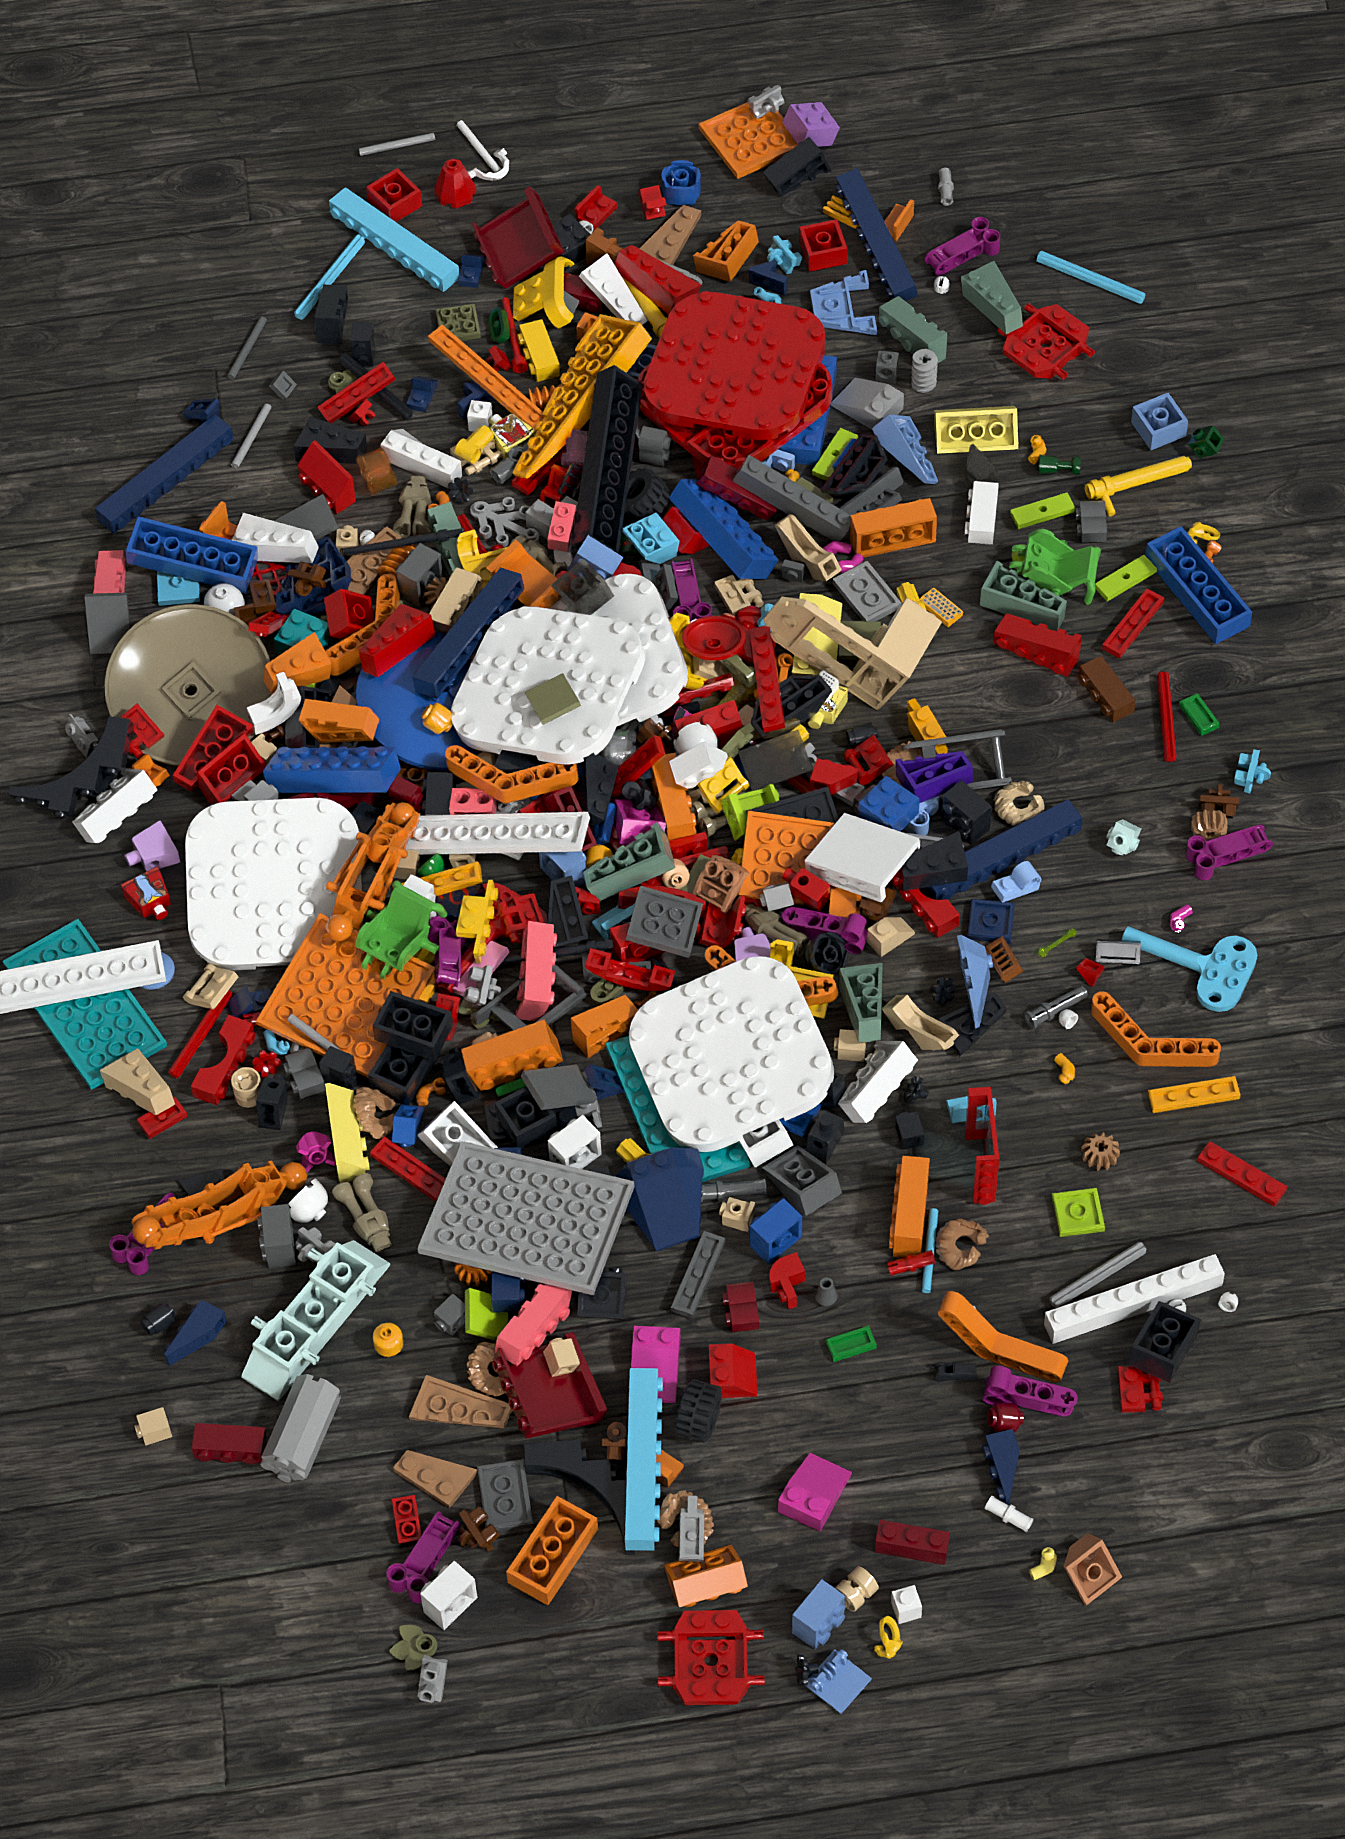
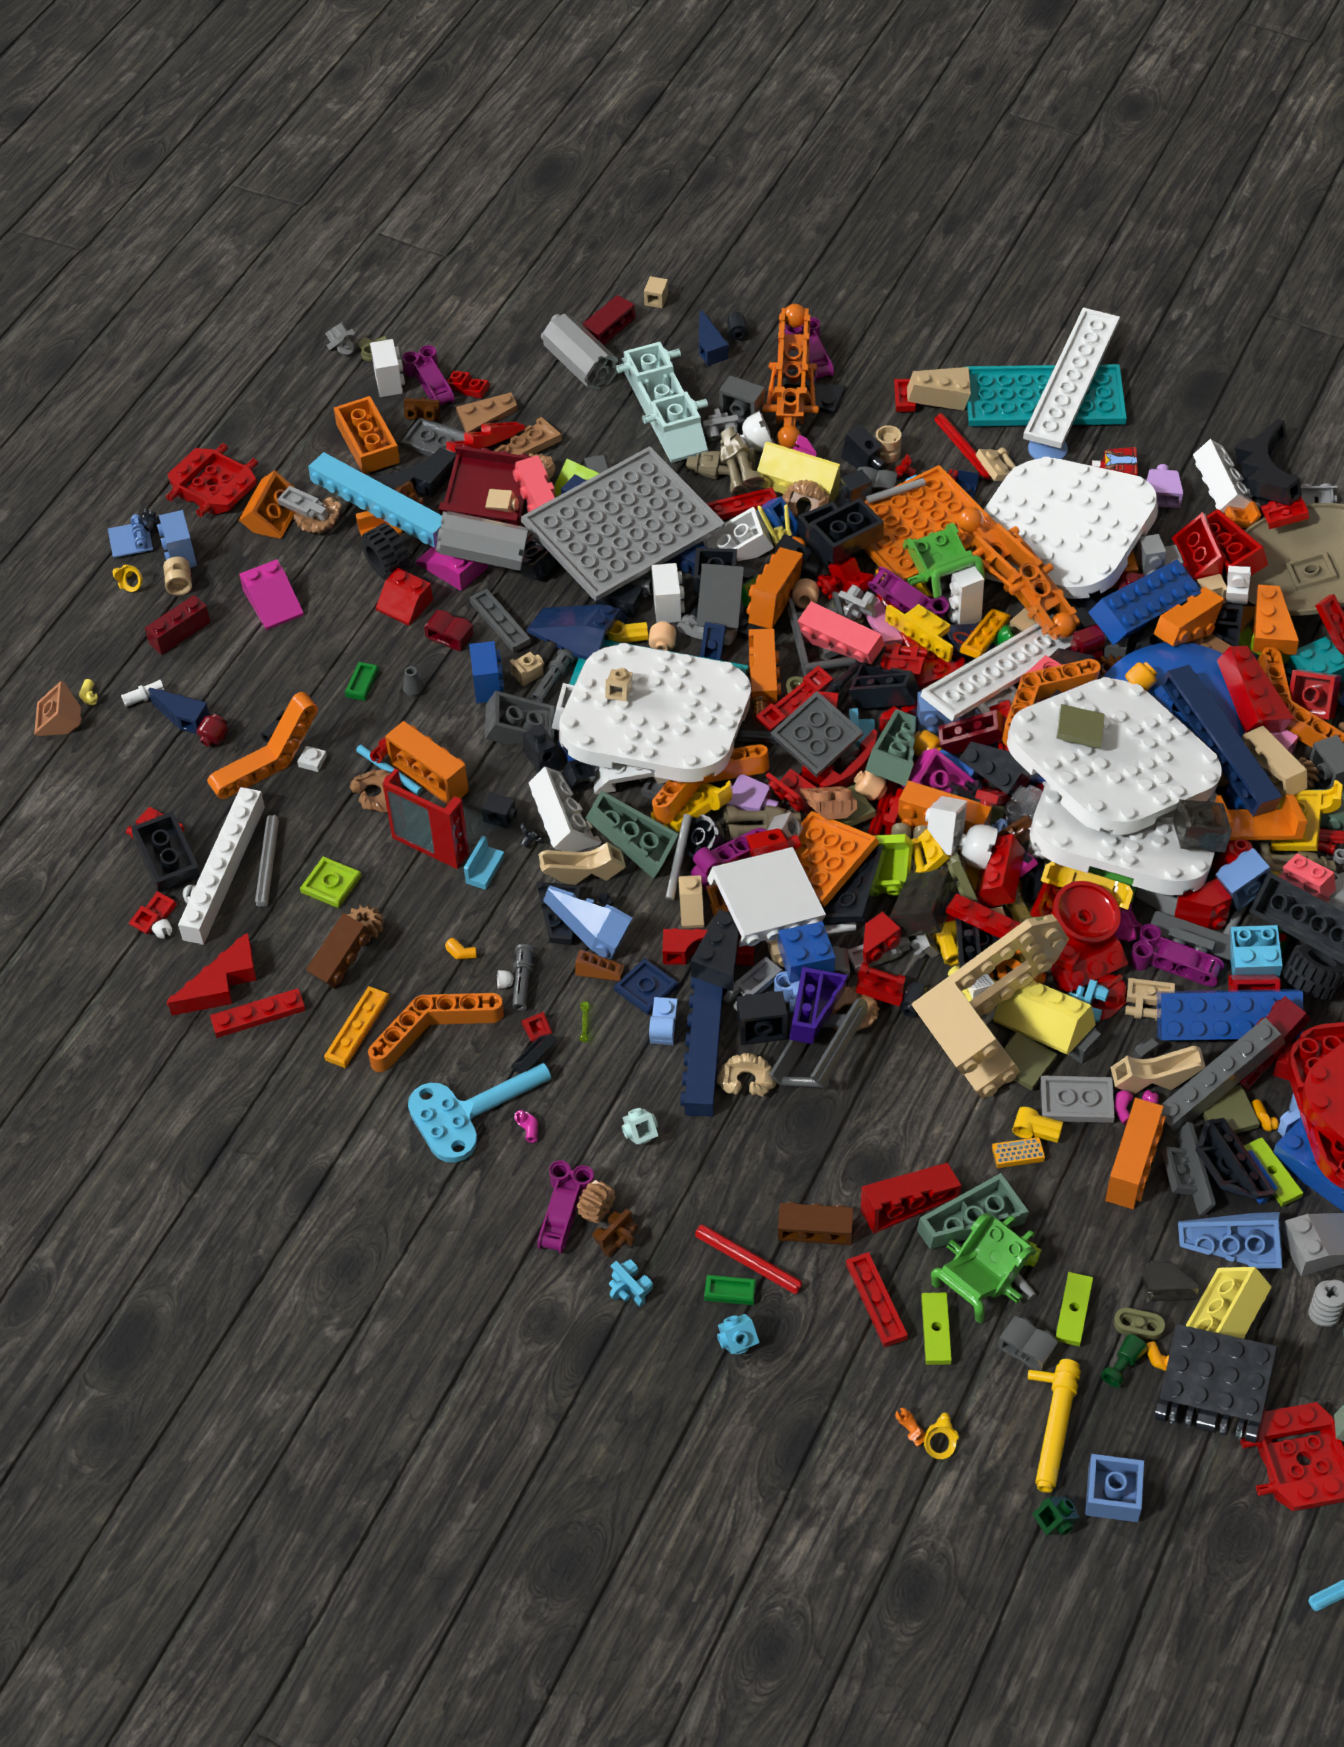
camera: 125 degrees right, 5 degrees down
red arch [191,1015,256,1106] -> none
light orange head [373,1323,403,1357] -> none
red brick [769,1252,805,1310] -> none
white brick [891,1585,922,1624] -> none
light orange hinge [907,698,948,754] -> none
white brick [965,481,999,545] -> none
magenta piece [983,1366,1078,1417] -> none
blue brick [1145,526,1252,644] -> none
none -> red slope [129,891,177,935]
none -> red slope [167,933,257,1016]
none -> reddish brown brick [306,913,372,989]
none -> light grey brick [436,511,529,571]
none -> red slope [446,422,525,453]
none -> tan brick [605,668,633,701]
none -> light nougat head [649,621,676,651]
none -> light grey bar [665,814,692,900]
none -> medium azure brick [717,1314,759,1354]
none -> dark tan piece [720,427,765,496]
none -> light yellow plant [758,505,792,547]
none -> red plant [817,575,840,600]
none -> olive plate [1114,1308,1165,1340]
none -> black hinge [1155,1324,1278,1444]

